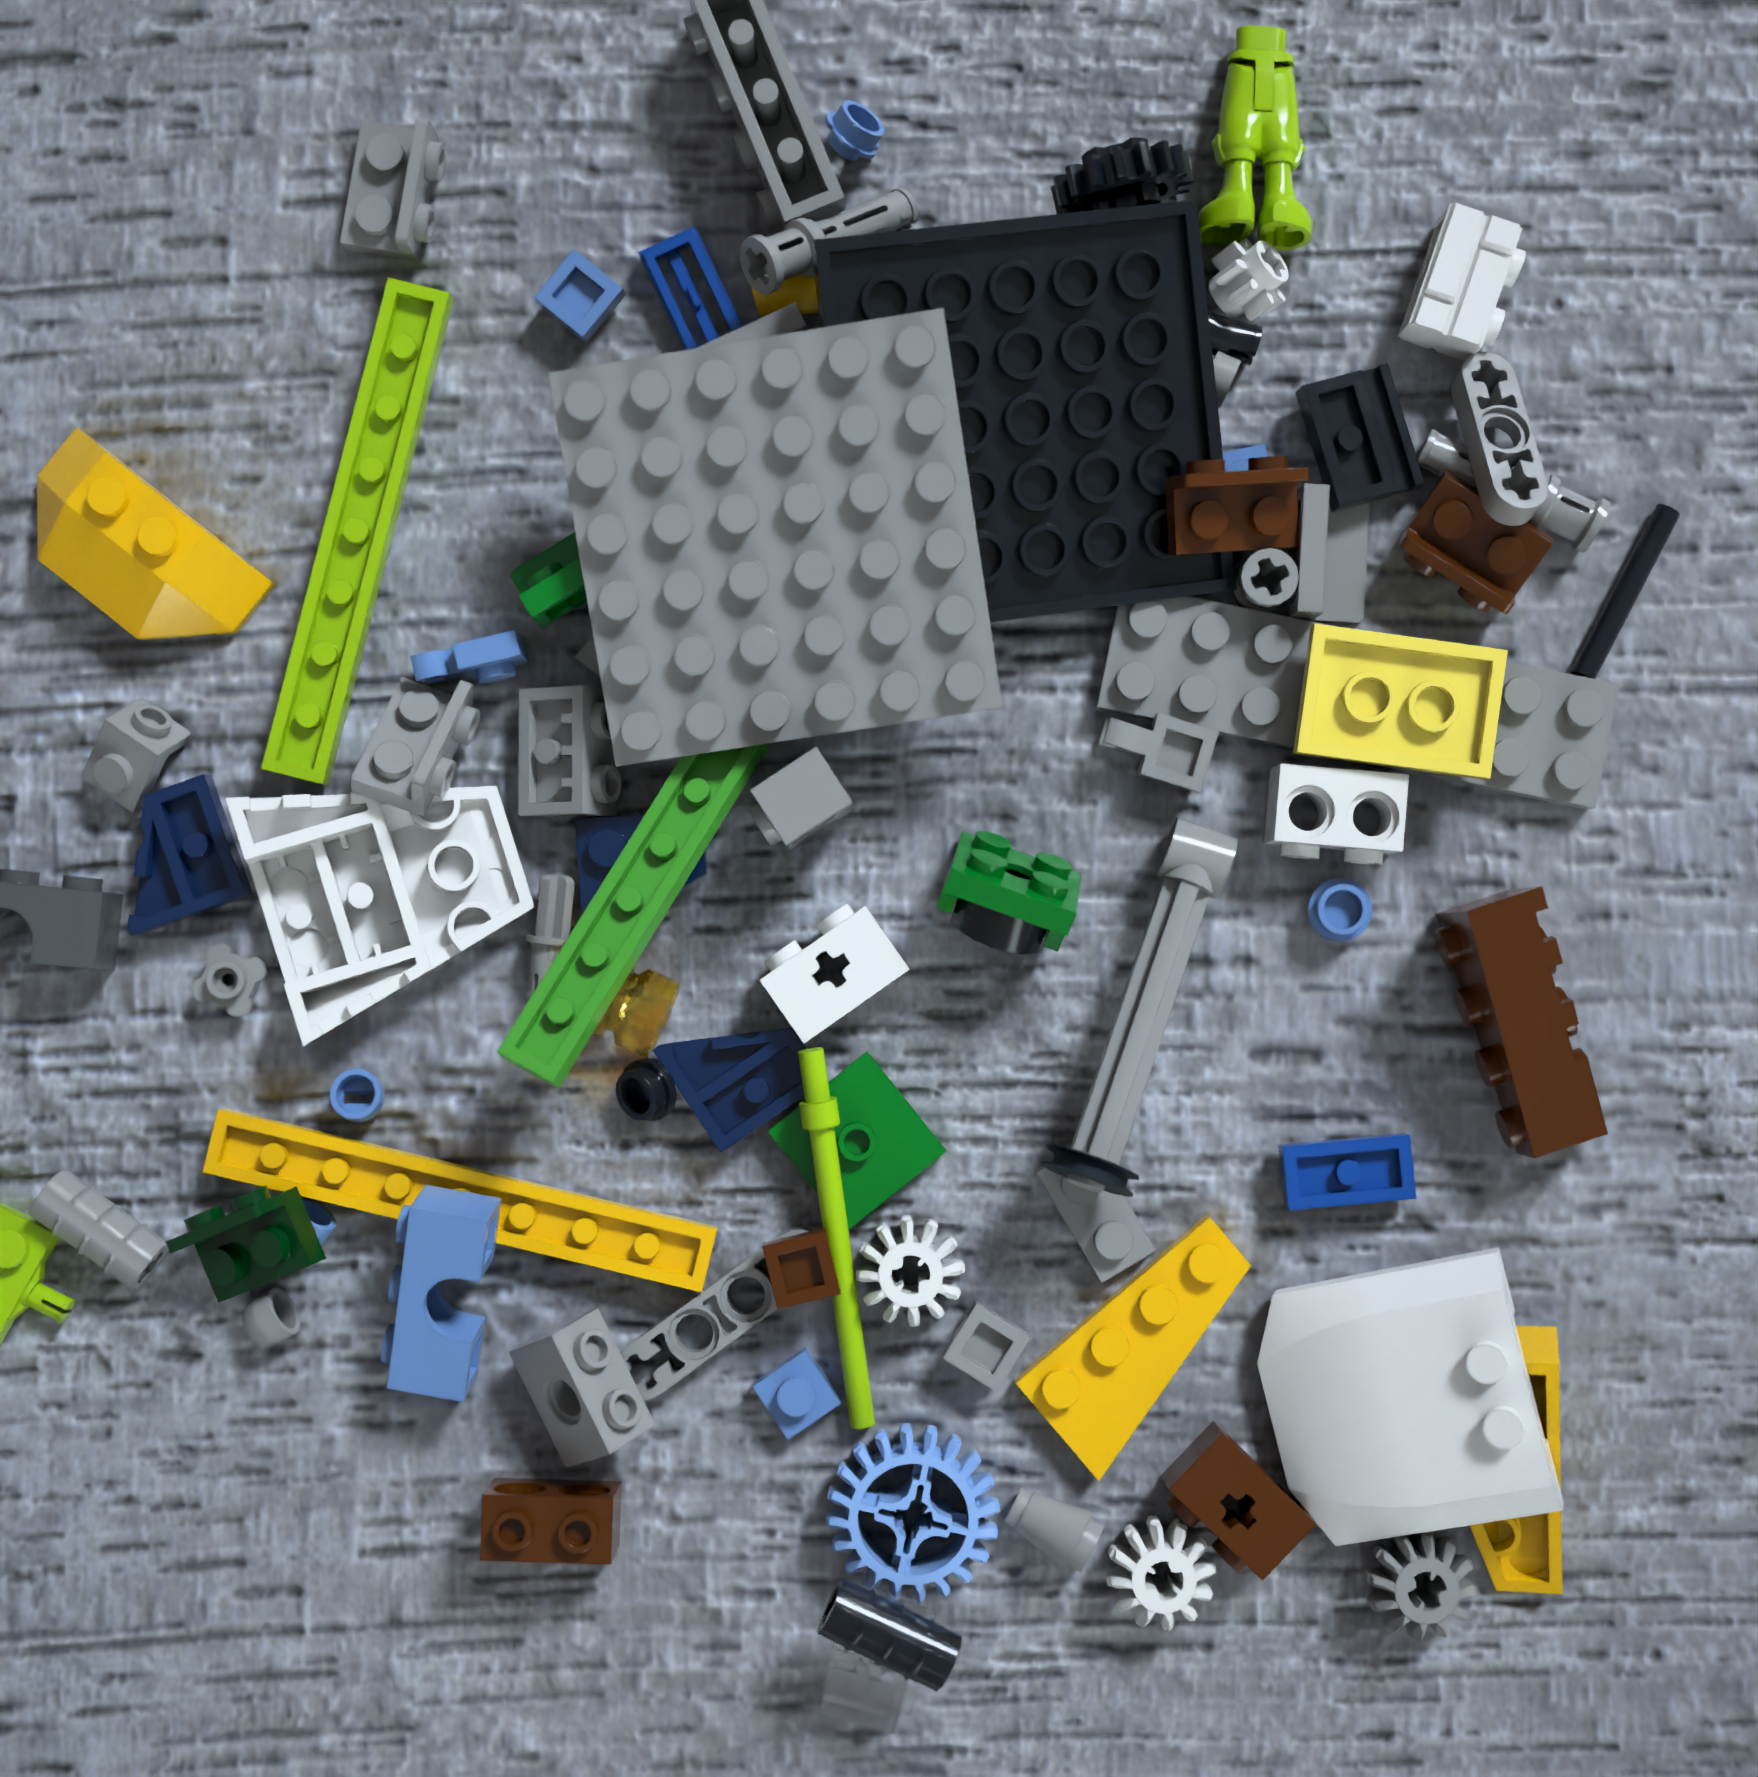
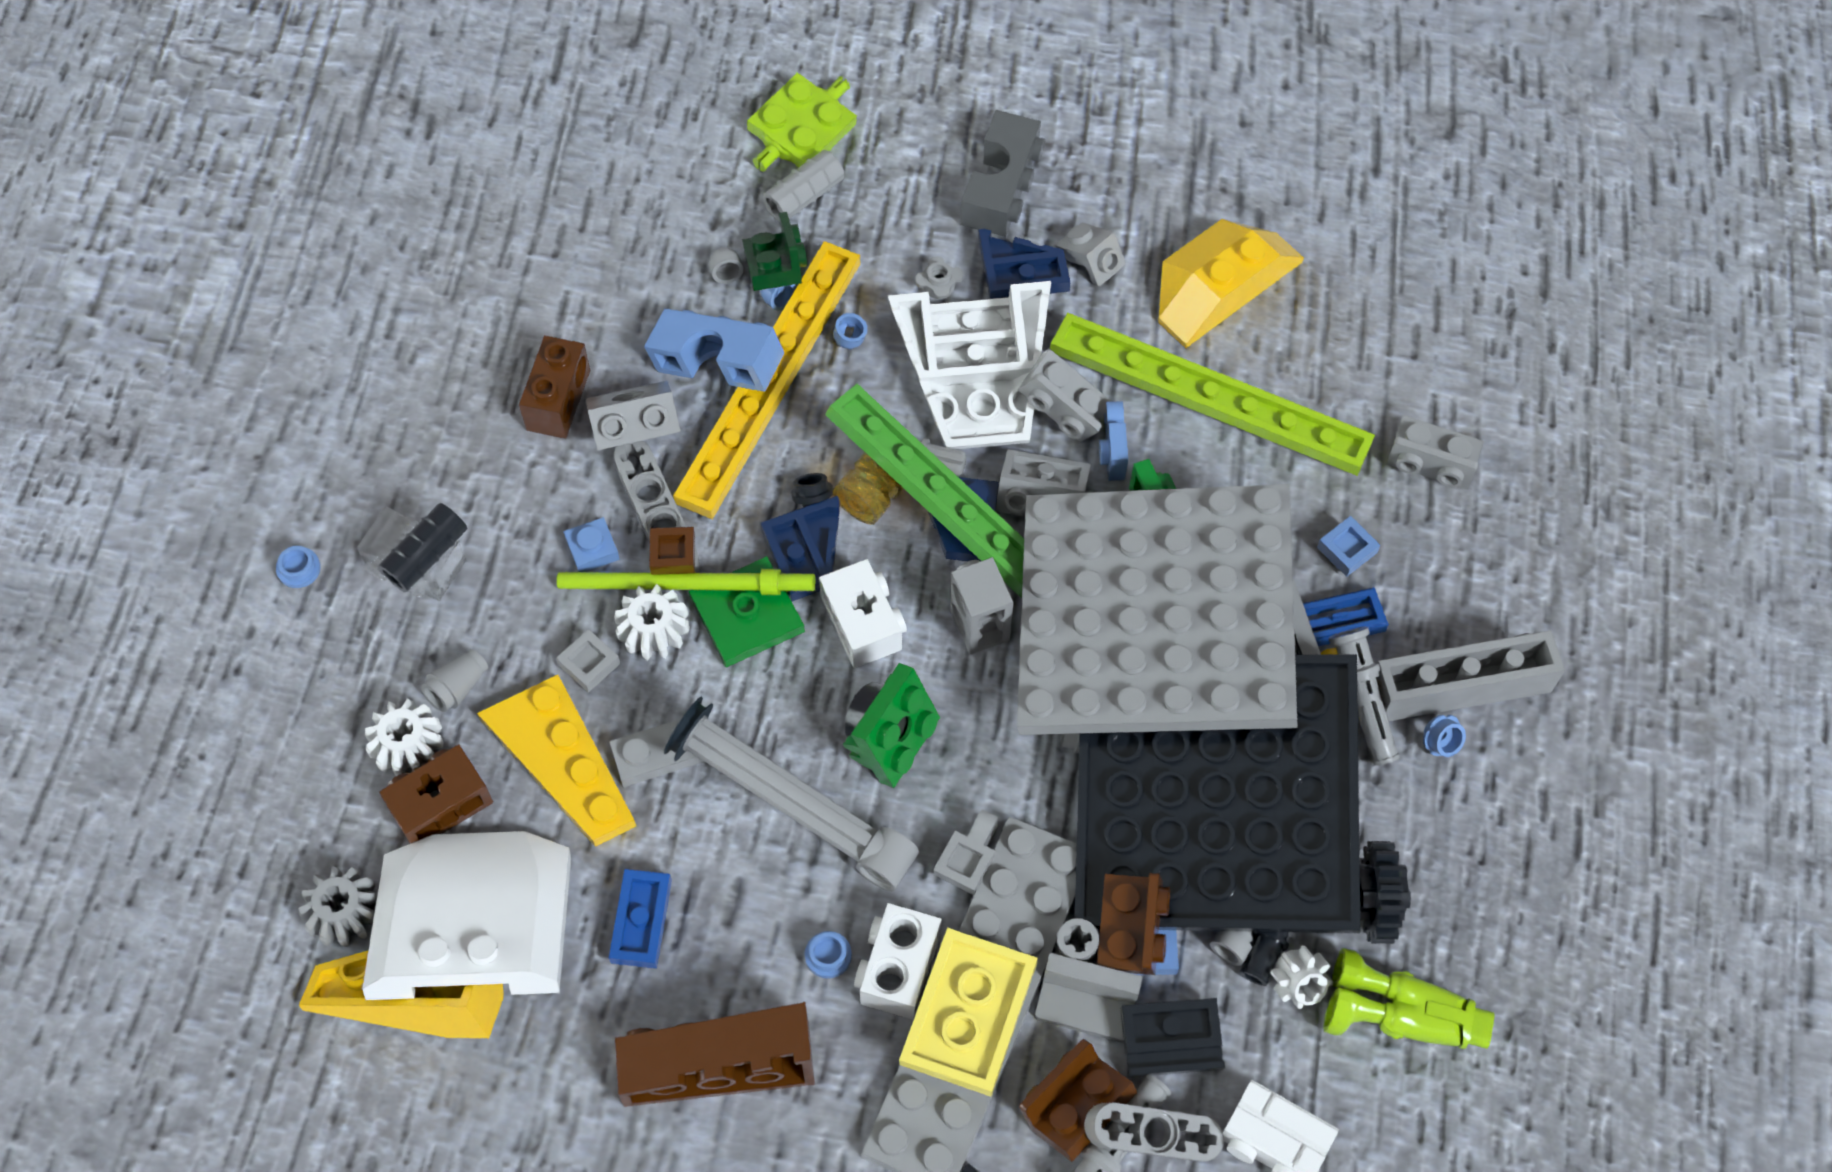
camera: 105 degrees right, 25 degrees down
light blue gear [826,1423,1000,1603] -> none

